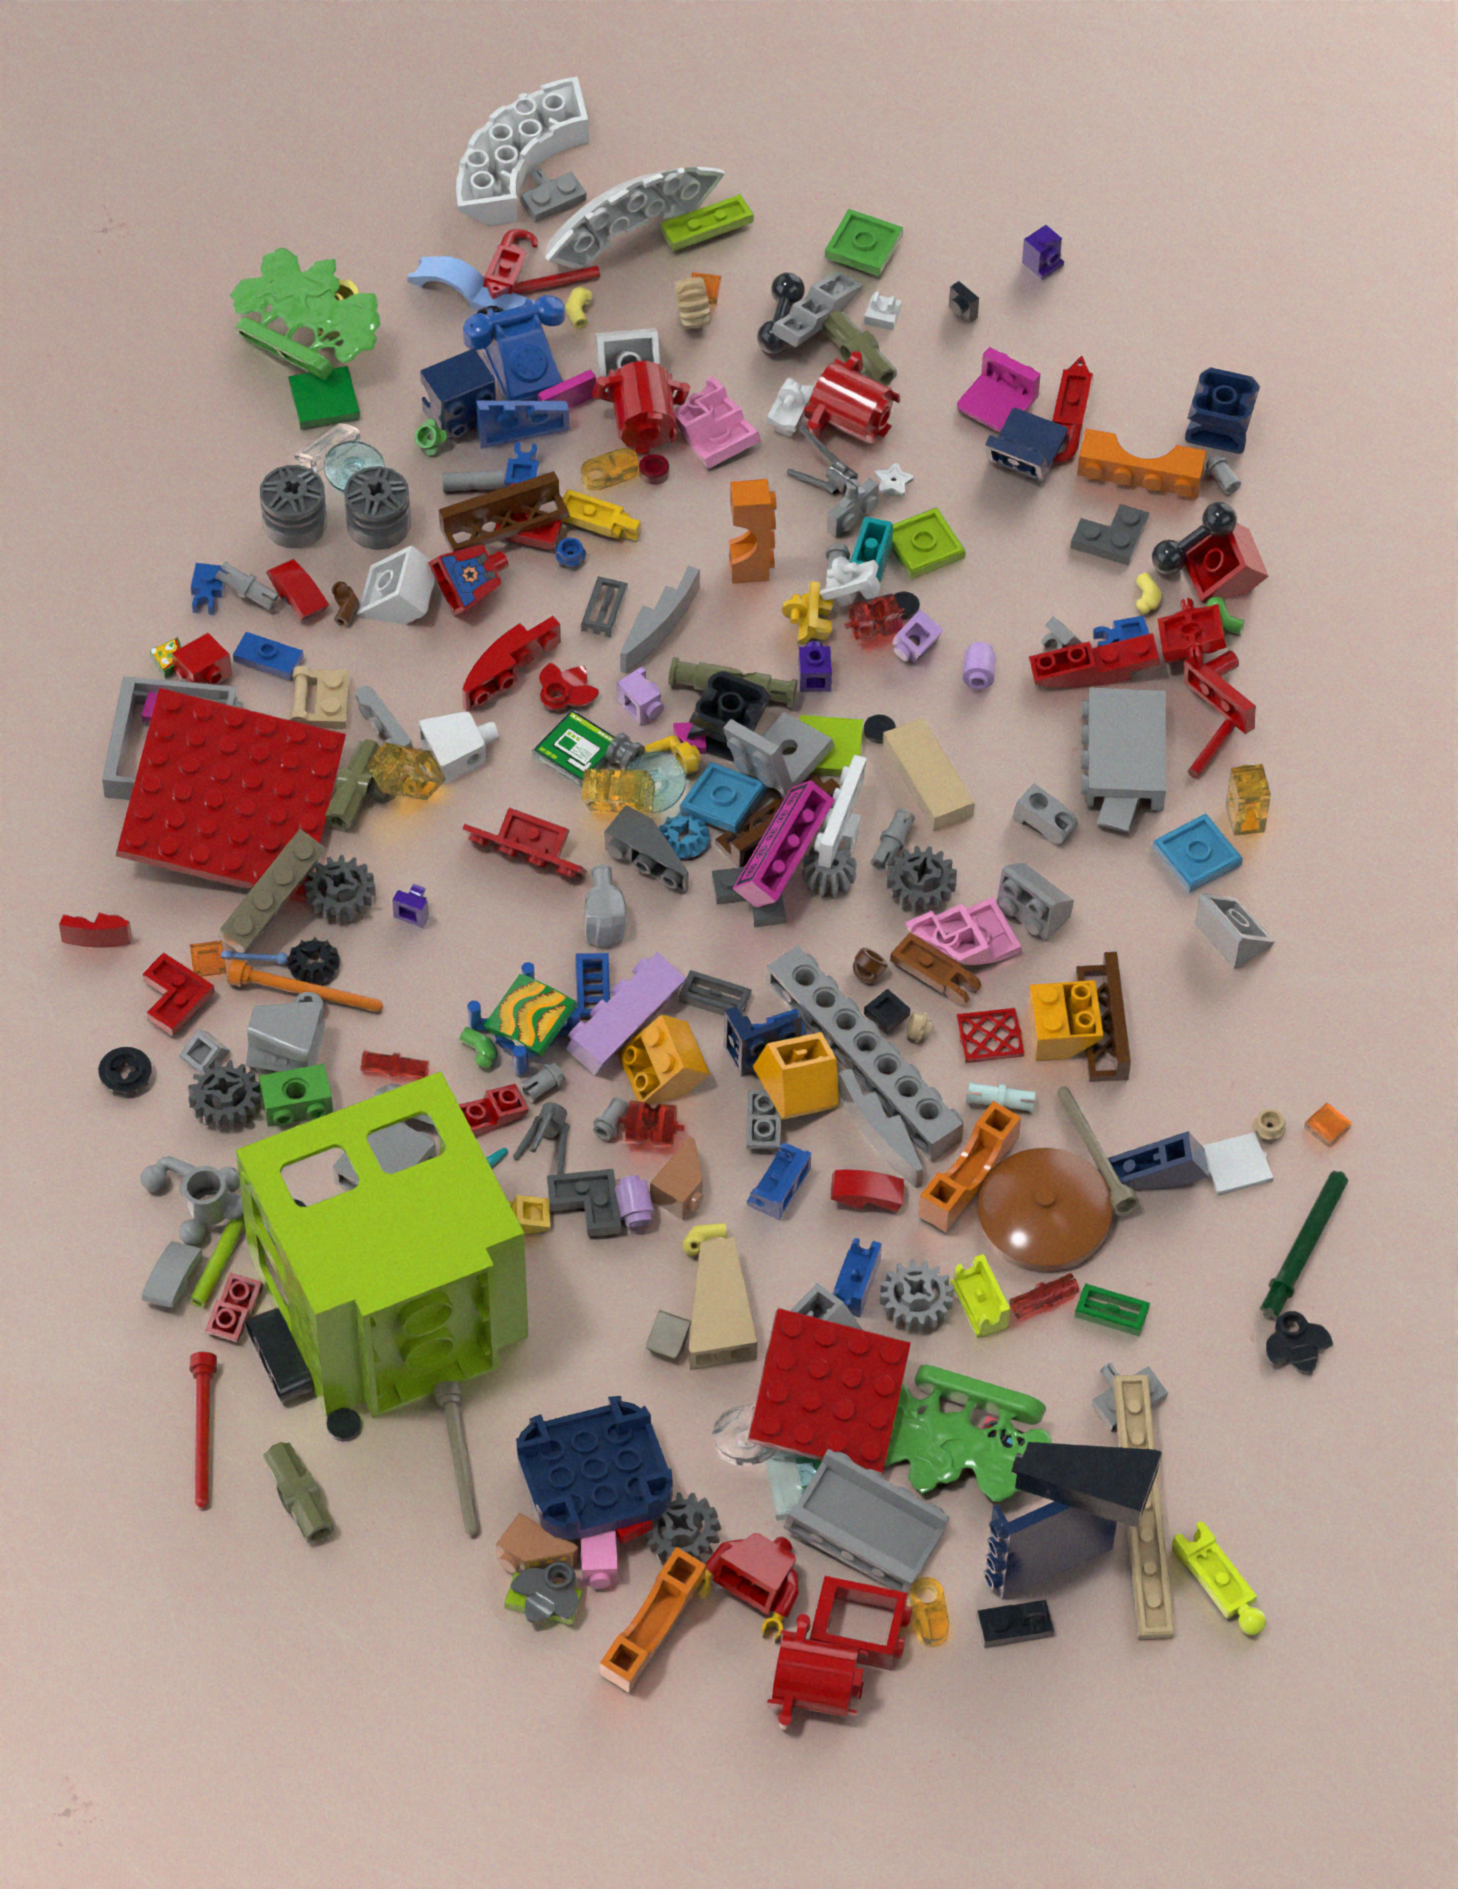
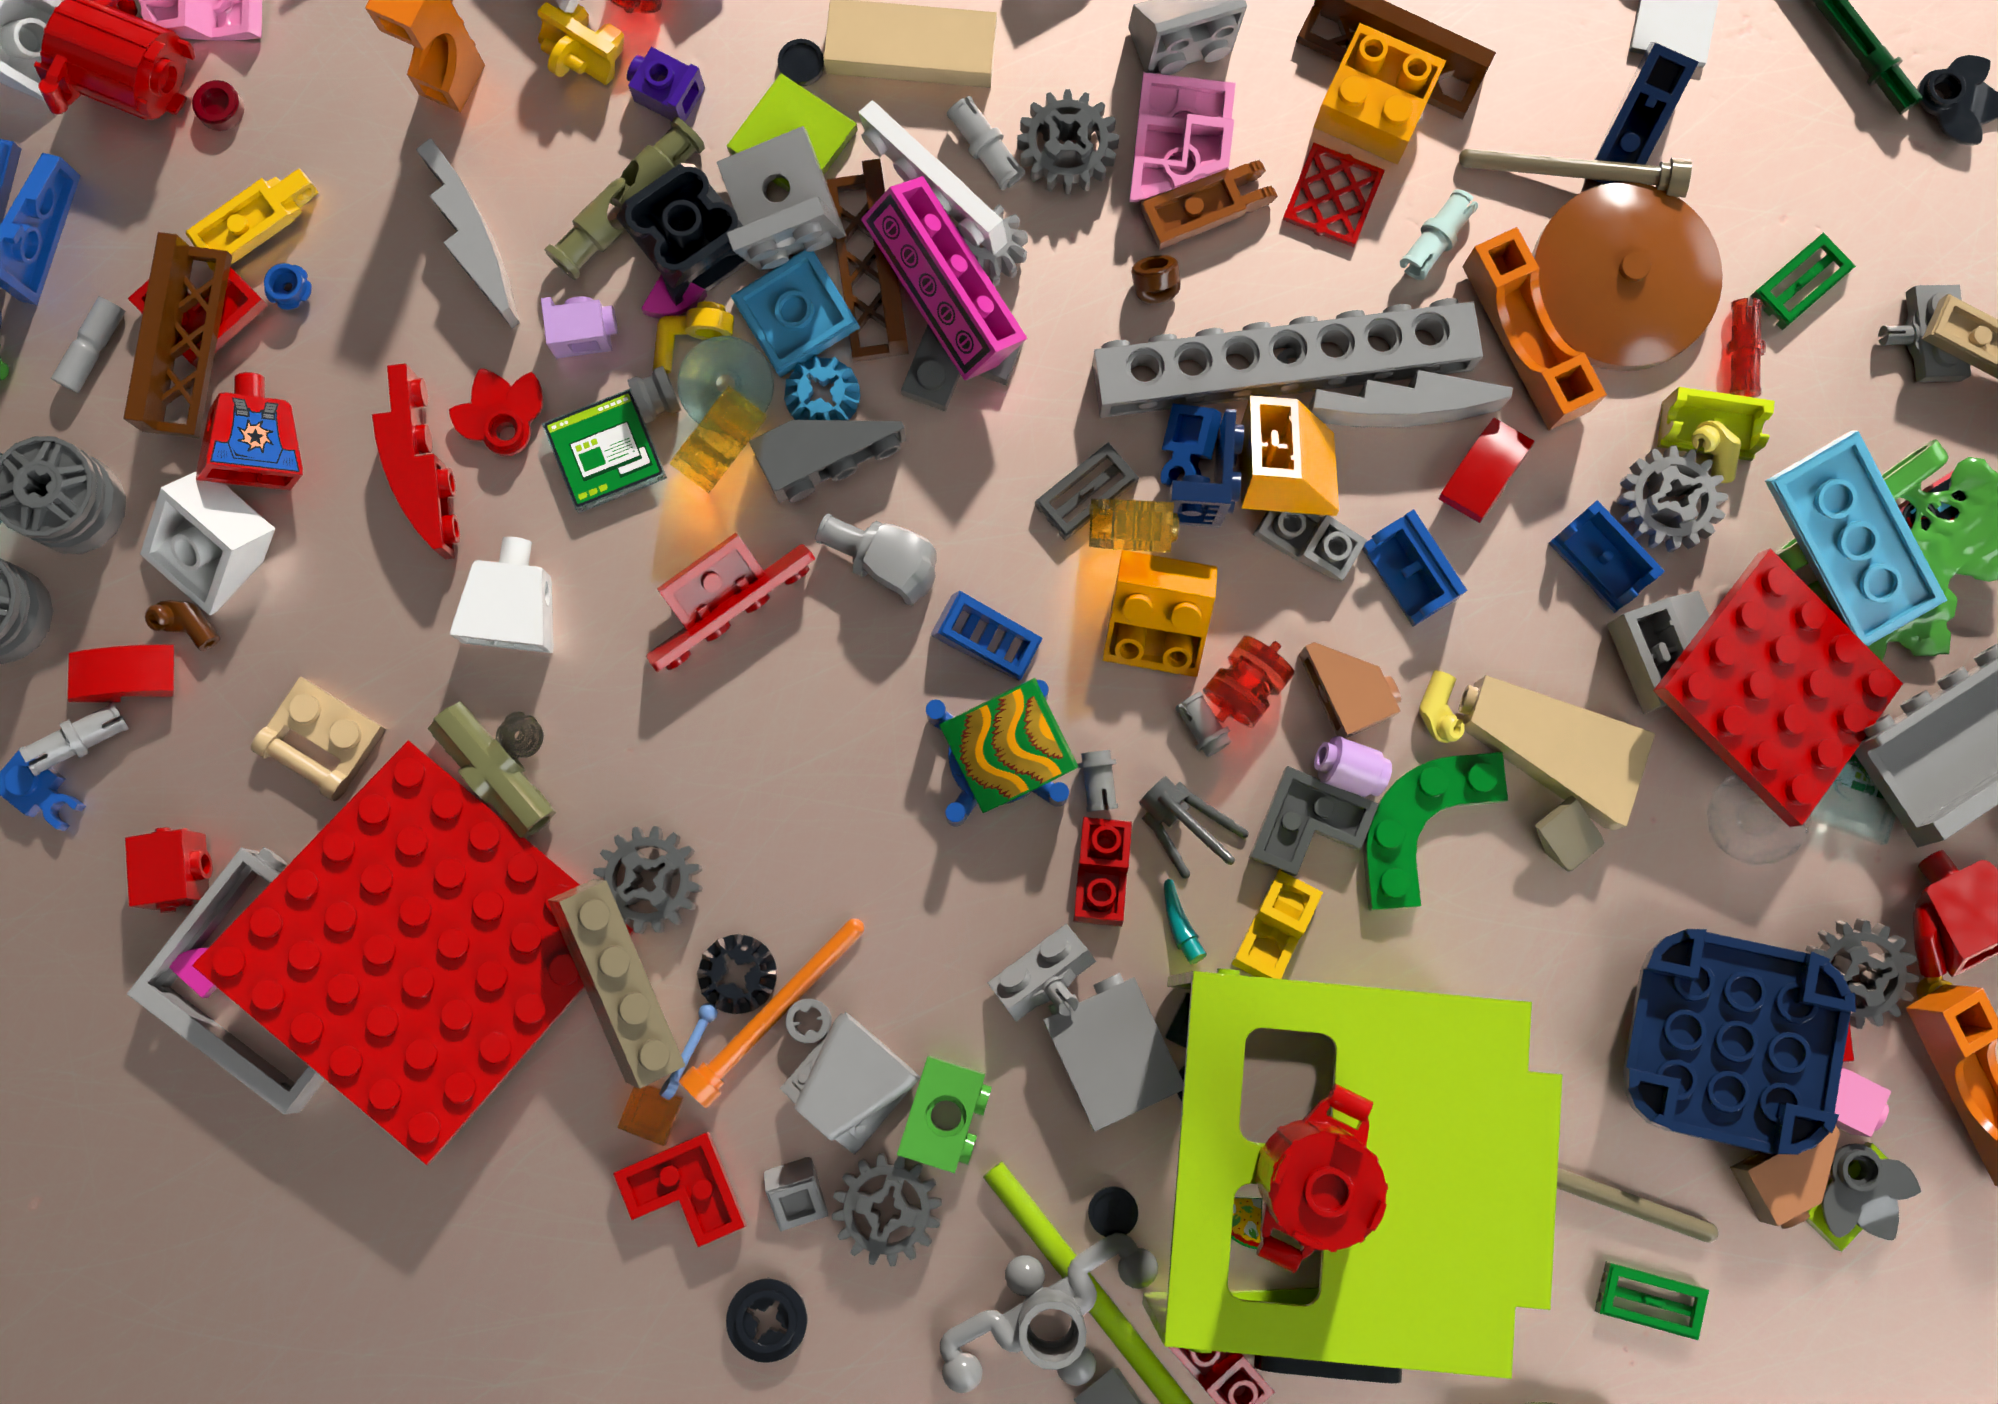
camera: 60 degrees left, 25 degrees up
red slope [59,912,132,948] -> none
tile [150,637,181,678] -> none
blue plate [233,632,304,680] -> none
light grey hinge [355,686,416,765] -> none
clear red pin [360,1050,430,1079] -> none
clear yellow brick [367,743,446,800] -> none
dark purple tile [392,884,429,928] -> none
bright green arm [460,1027,497,1068] -> none
blue plate [504,442,539,487] -> none
dark pink tile [538,369,596,408] -> none
lavender brick [566,952,686,1076] -> none
clear yellow piece [581,448,638,491] -> none
dark grey tile [581,576,628,637] -> none
black plate [864,989,911,1035] -> none
tan plate [906,1012,932,1043] -> none
none -> clear yellow brick [1089,499,1179,552]
none -> red container [1255,1084,1388,1273]
none -> green plate [1363,752,1508,911]
none -> green tile [1595,1261,1709,1341]
none -> light yellow arm [1692,420,1741,483]
none -> medium azure tile [1765,431,1947,646]

